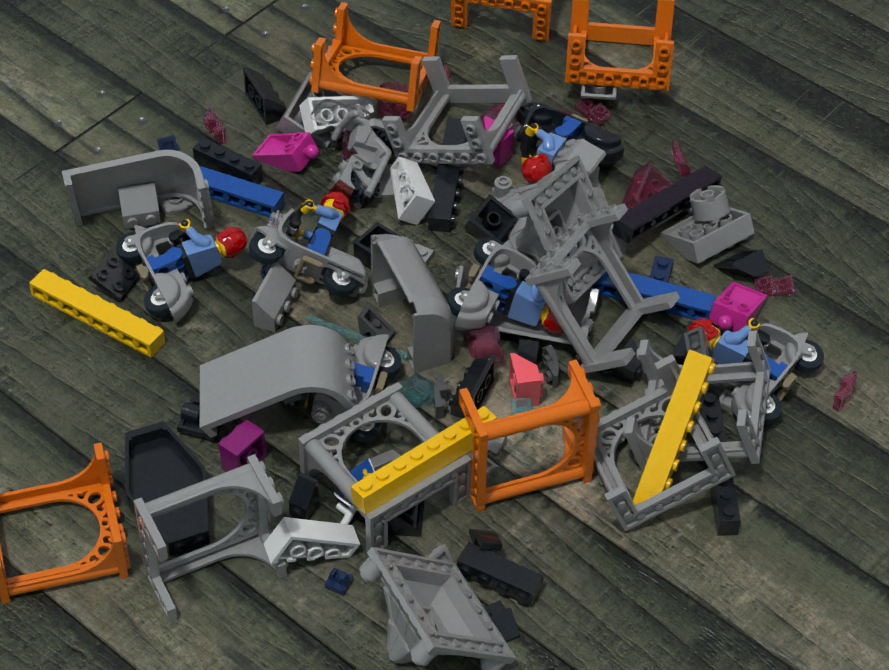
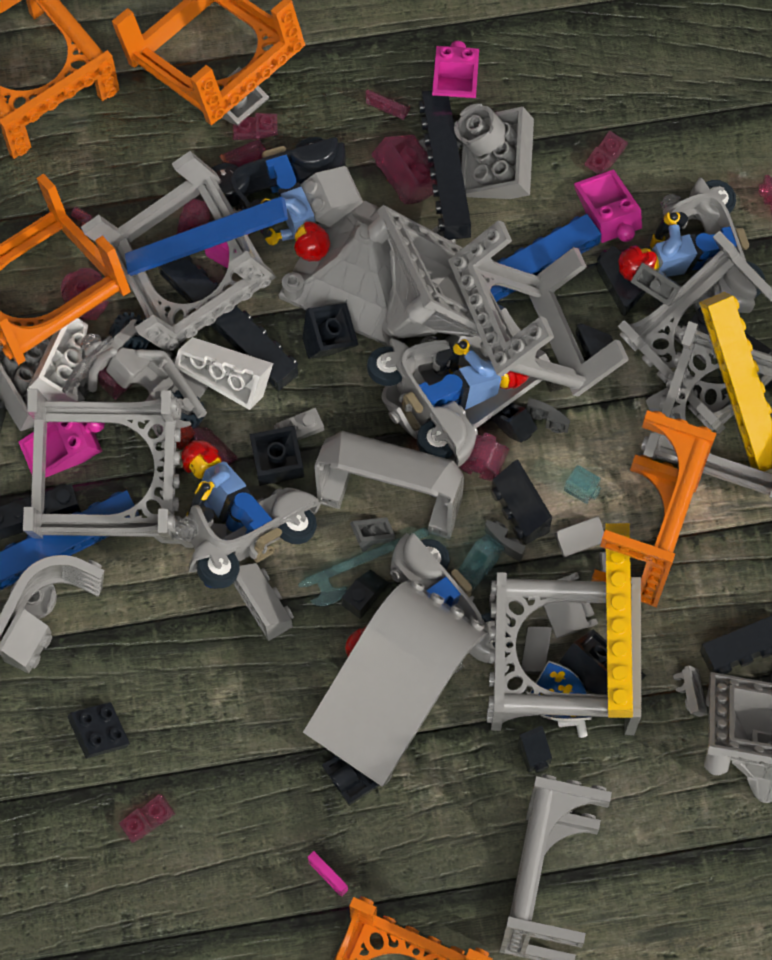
camera: 50 degrees left, 20 degrees up
yellow brick [29,269,165,358] -> none
piece [115,219,247,324] -> none
black container [125,421,210,555] -> none
magenta brick [219,419,267,472] -> none
white wedge [264,517,360,564] -> none
dark blue tile [325,568,353,596] -> none
black slope [469,529,503,551] -> none
coral slope [509,353,544,408] -> none
dark blue plate [649,256,674,283] -> none
black slope [714,249,770,279] -> none
none -> light grey arch [23,388,181,541]
none -> clear pink slope [119,794,175,843]
none -> blue tile [125,196,288,276]
none -> clear pink slope [194,427,237,465]
none -> dark pink tile [308,851,348,896]
none -> dark pink slope [432,40,479,98]

